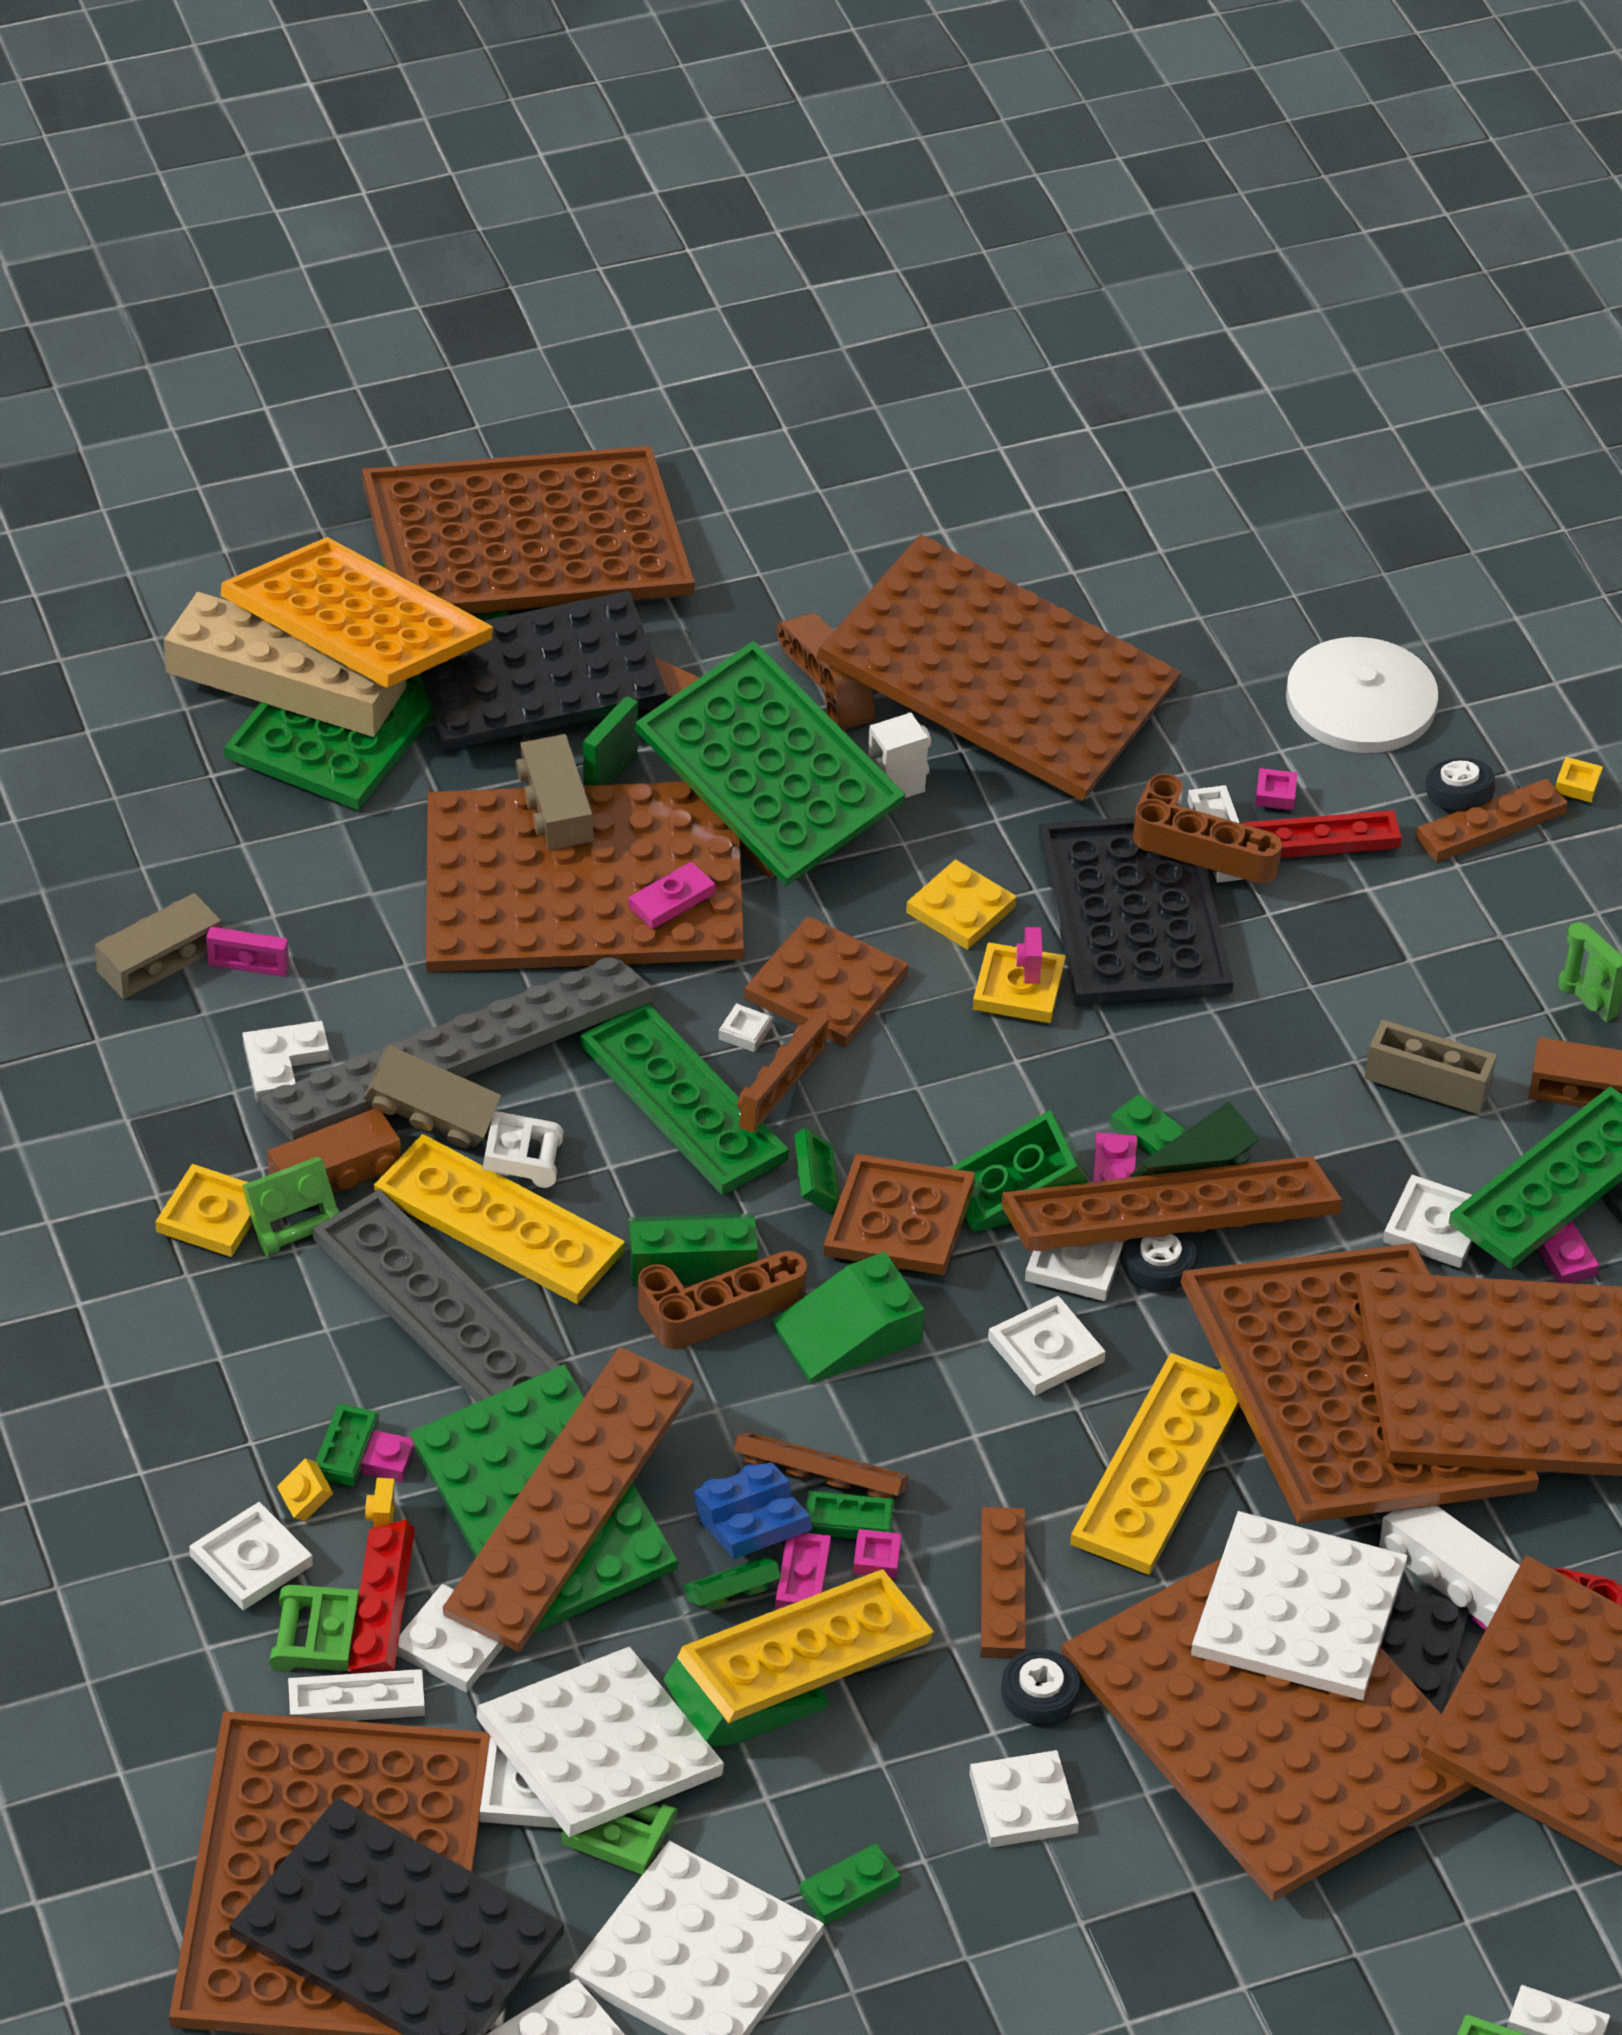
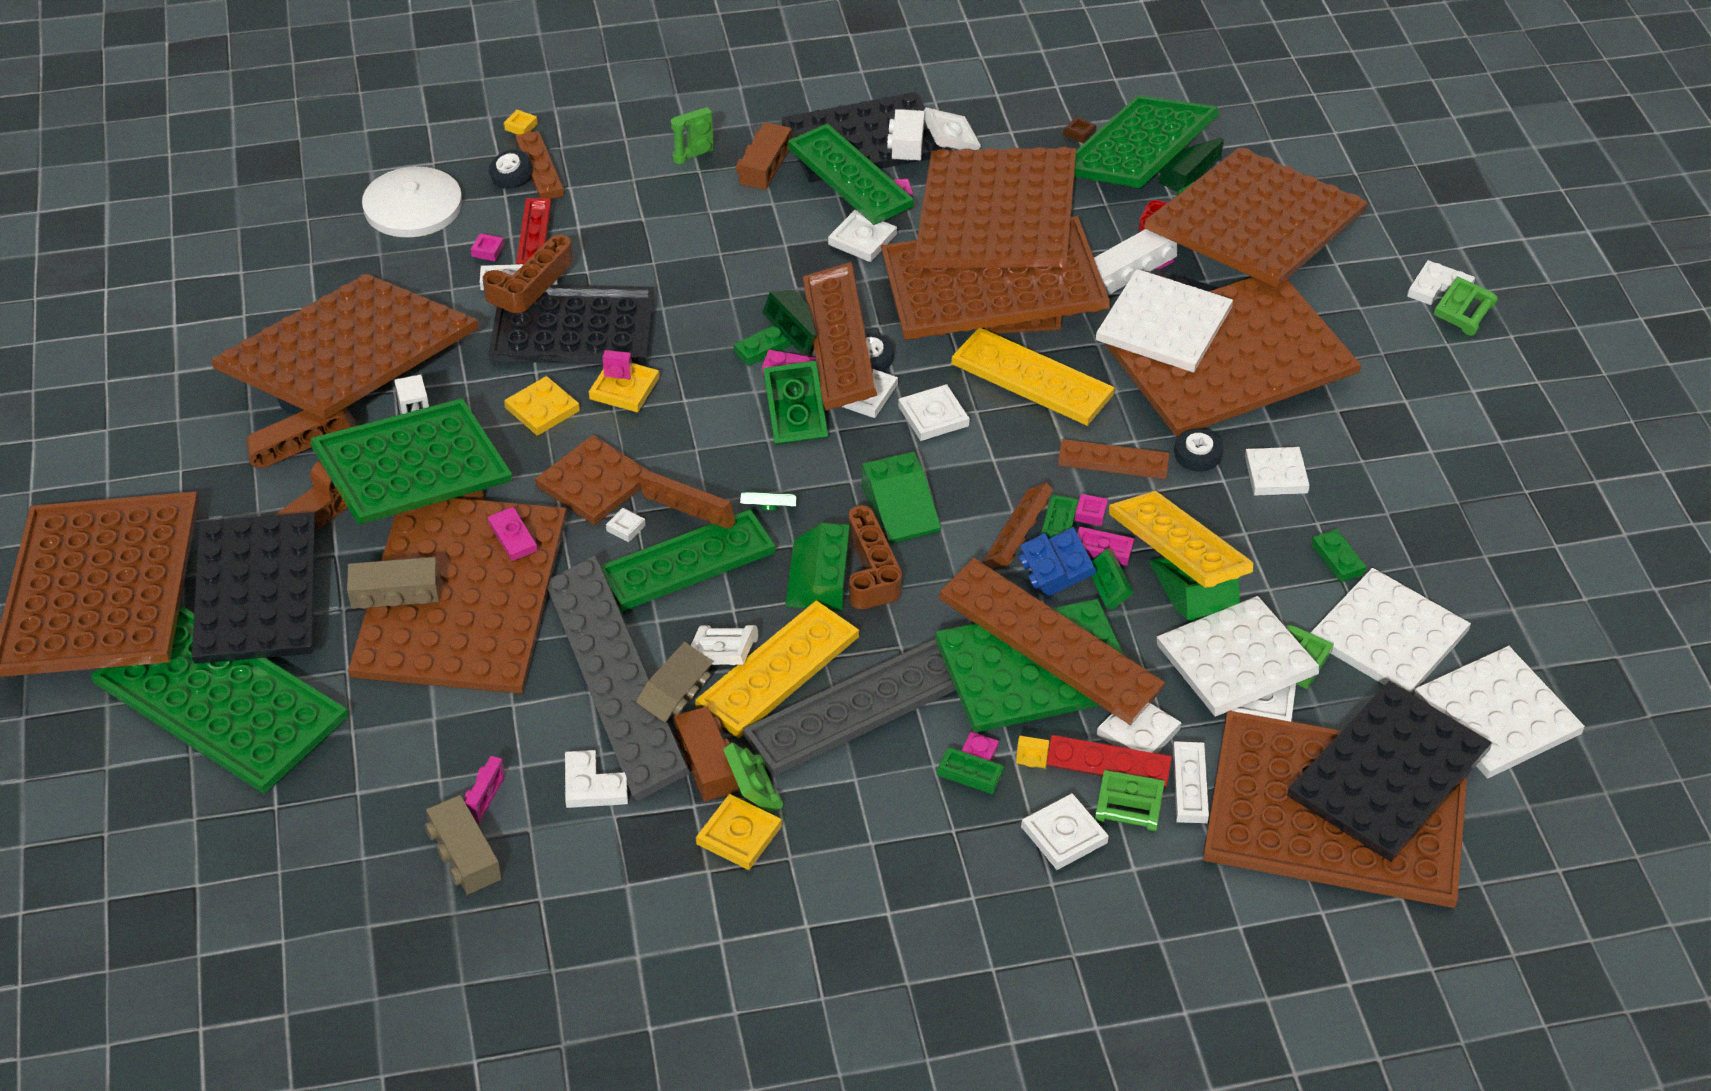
camera: 80 degrees left, 0 degrees up
tan brick [164,591,406,737] -> none
light orange plate [221,537,493,688] -> none
yellow plate [277,1458,333,1522] -> none
green tile [583,696,638,786] -> none
dark orange plate [823,1154,976,1276] -> none
dark tan brick [1364,1019,1497,1115] -> none

